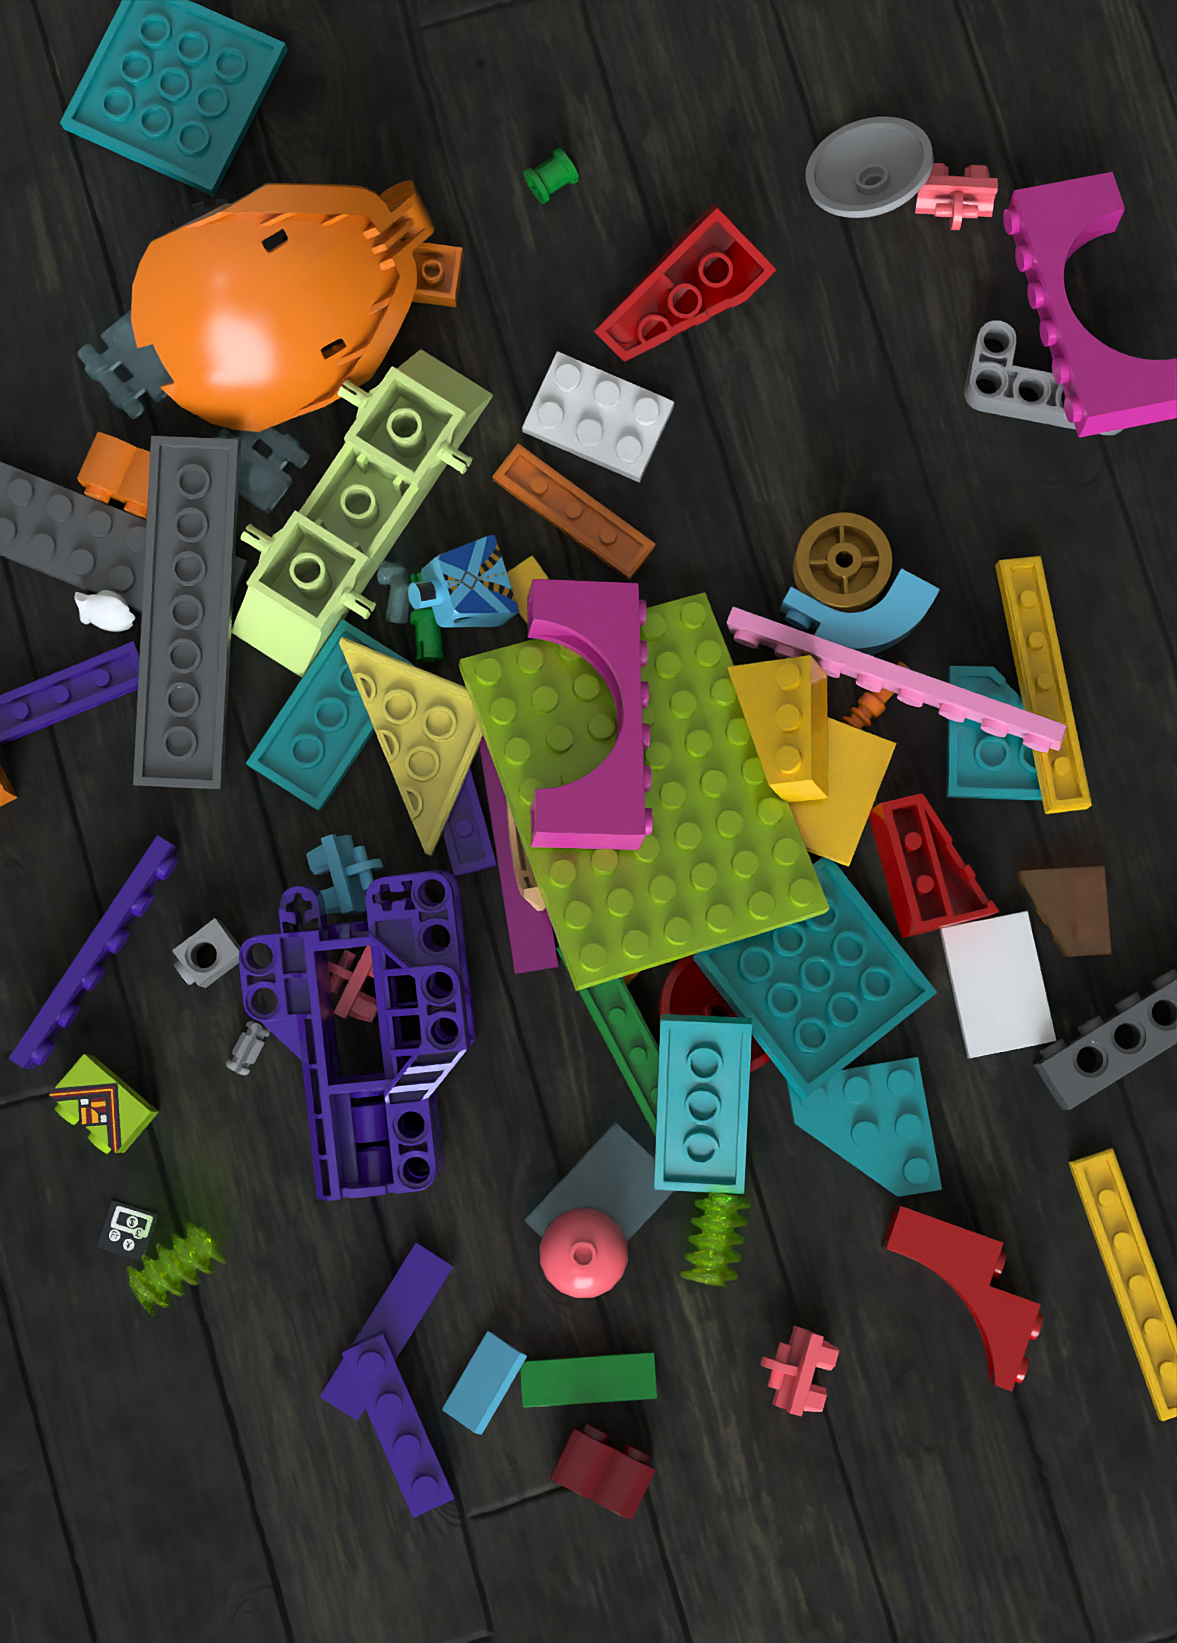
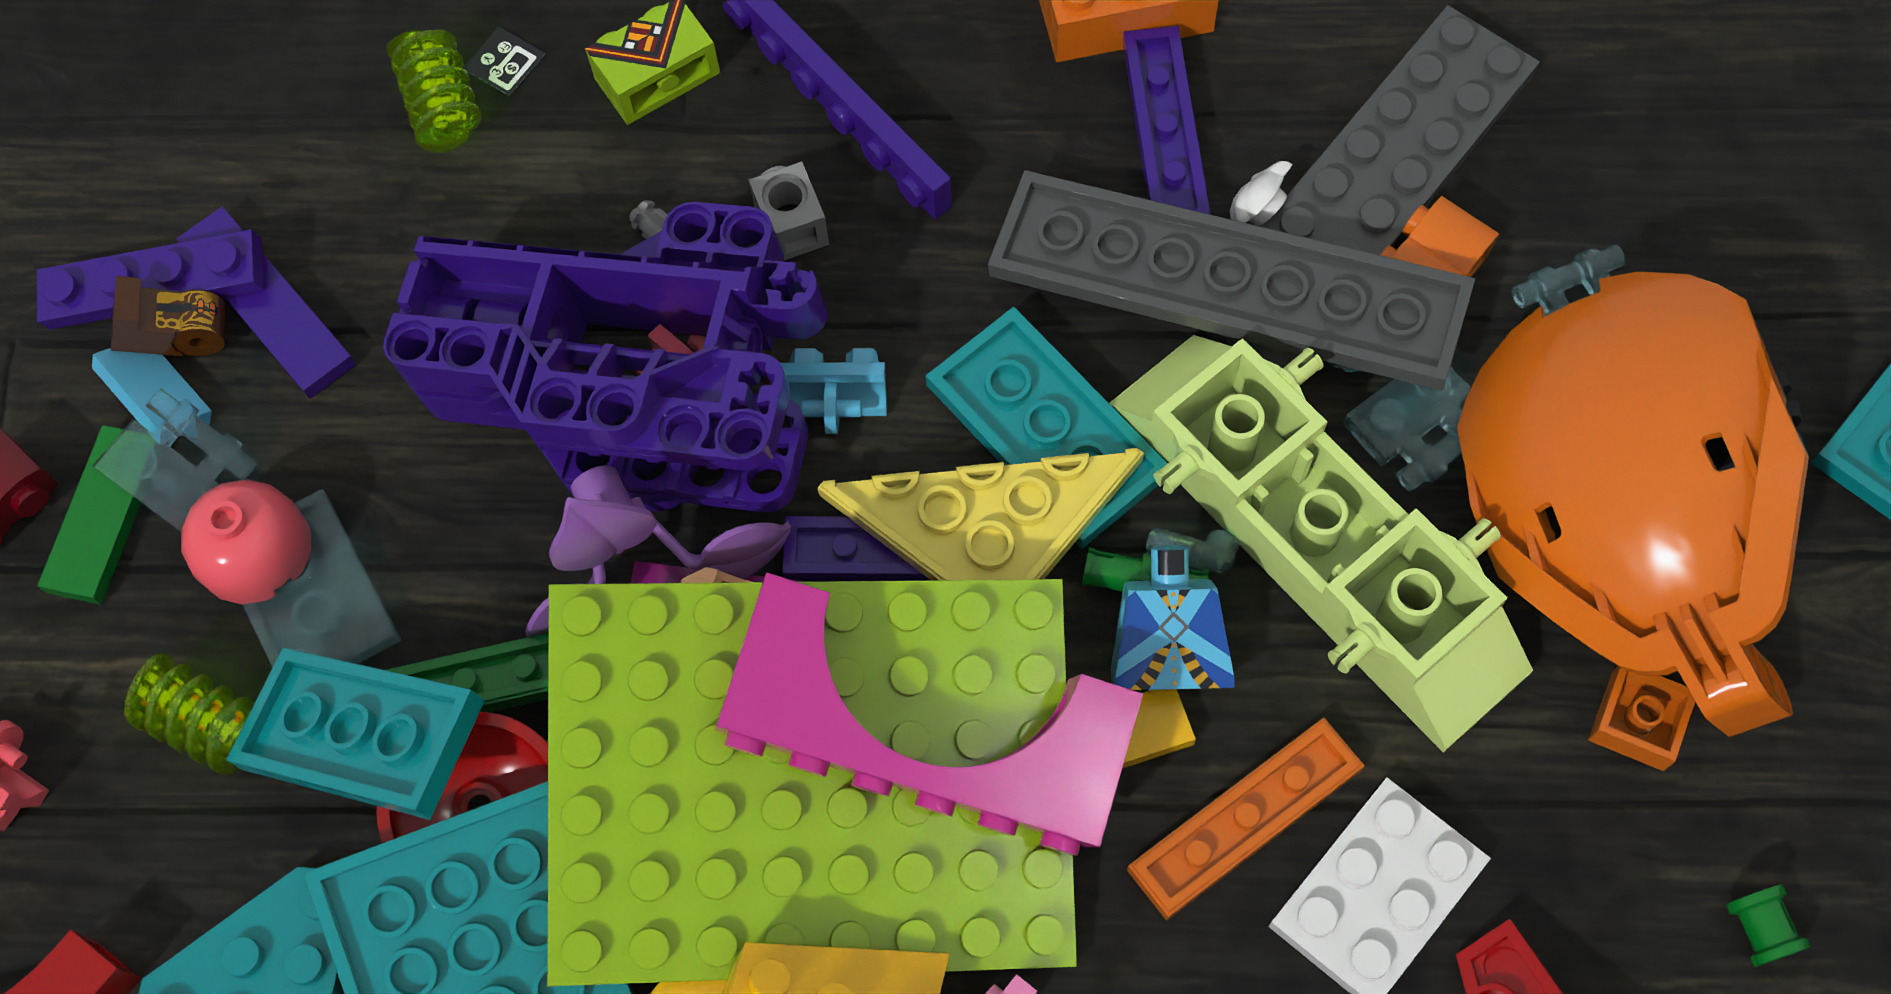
camera: 105 degrees right, 15 degrees down
none -> clear light blue plate [93,388,257,532]
none -> reddish brown leg [111,275,226,356]
none -> medium lavender plant [525,465,791,637]

